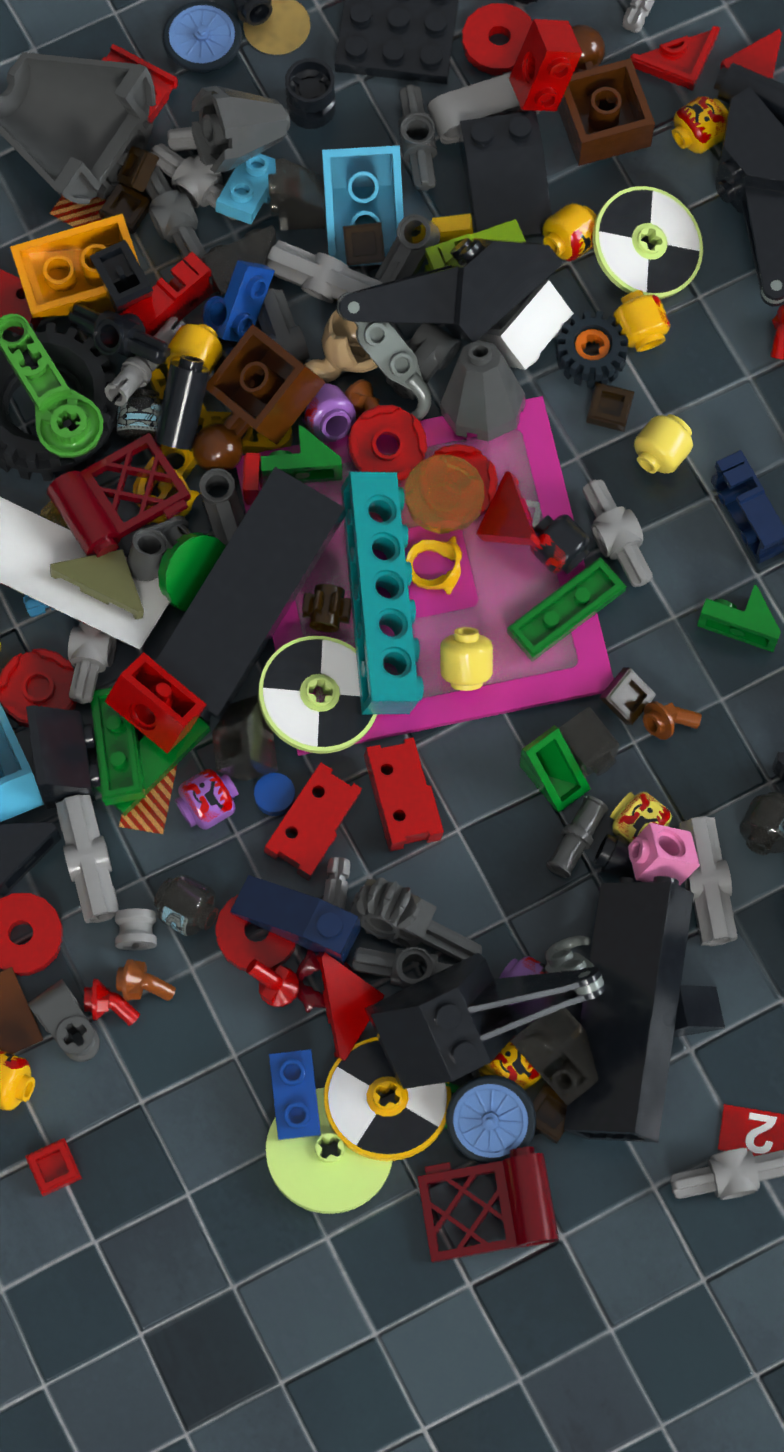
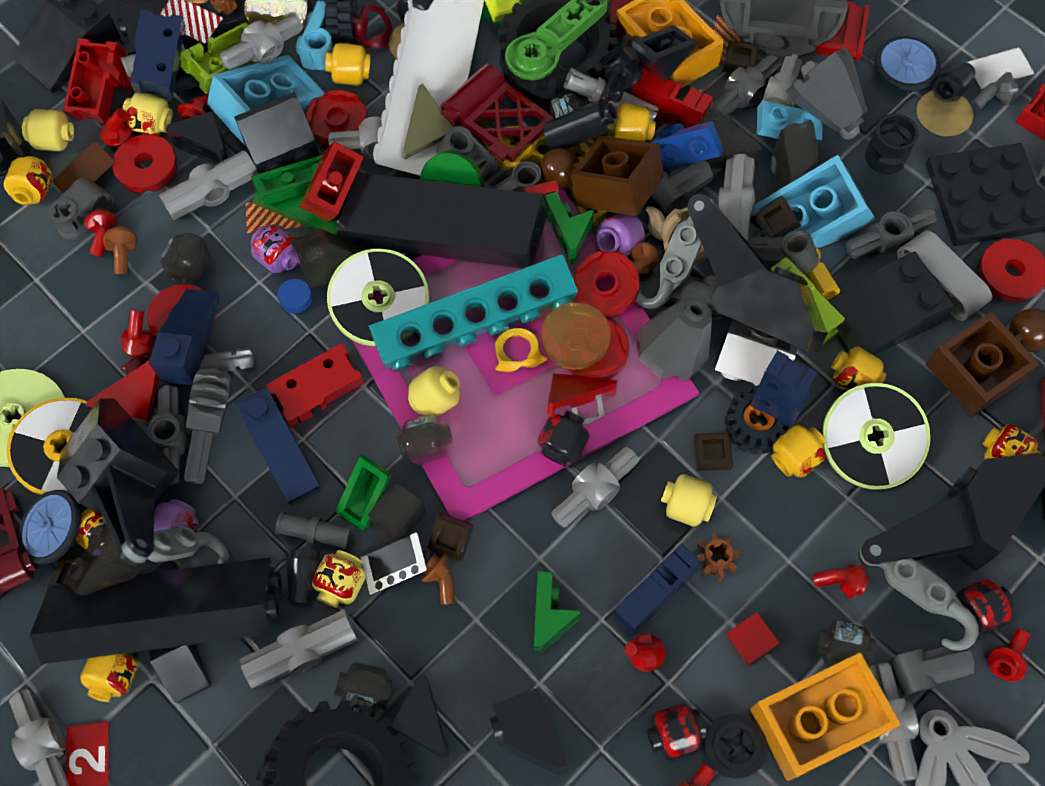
camera: 75 degrees right, 5 degrees down
light grey wheel [115,908,157,951] -> none
dark brown tile [117,146,159,192] -> none
red piece [264,762,362,881] -> none
blue plate [269,1049,321,1141] -> none
dark brown gear [302,584,352,633] -> none
green tile [507,557,626,662] -> none
red brick [509,19,582,112] -> none
bright pink brick [628,823,700,886] -> none
none -> yellow head [80,652,138,702]
none -> dark blue slope [235,387,320,504]
none -> black sticker [361,532,427,595]
none -> clear smoke head [397,414,453,465]
none -> dark orange gear [696,533,741,582]
none -> dark blue piece [750,350,818,428]

